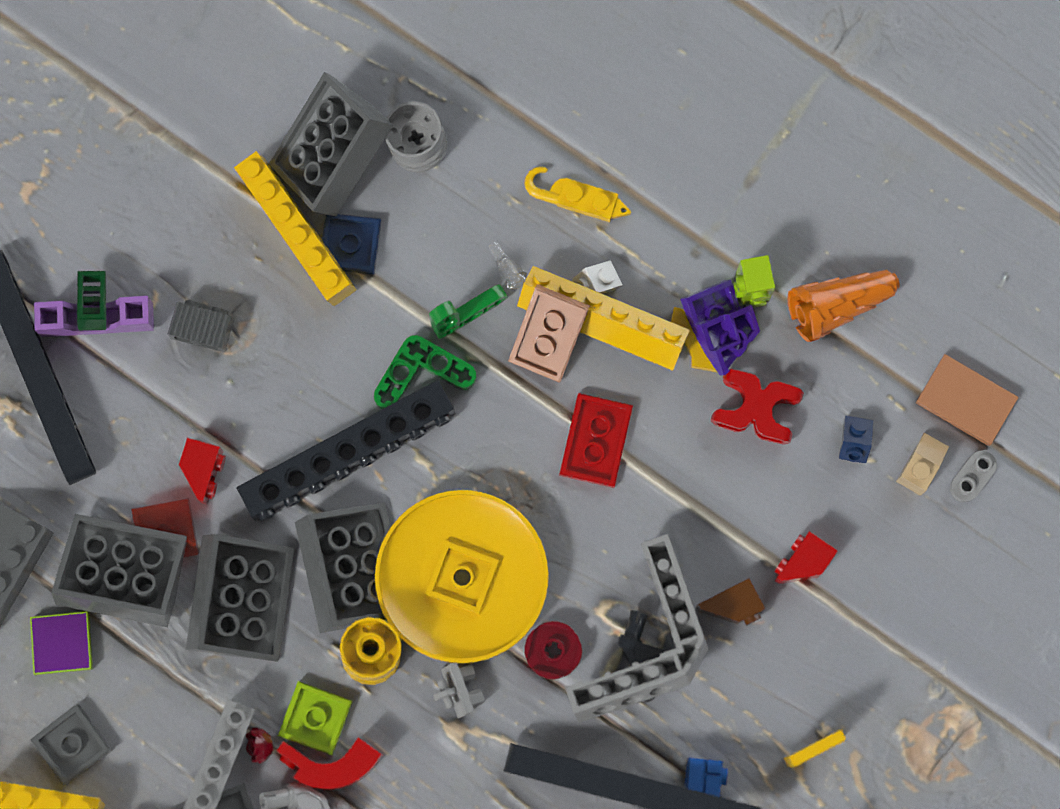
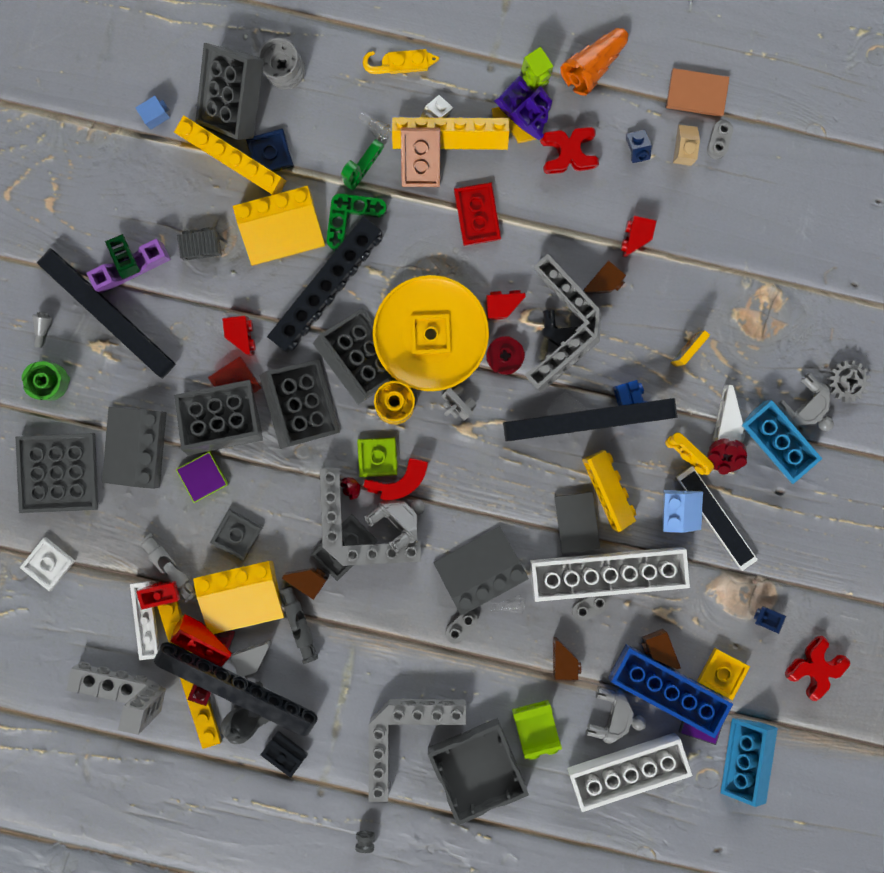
camera: 25 degrees left, 10 degrees up
none -> medium blue brick [135,96,170,130]
none -> yellow slope [233,186,325,266]
none -> red slope [486,290,526,320]

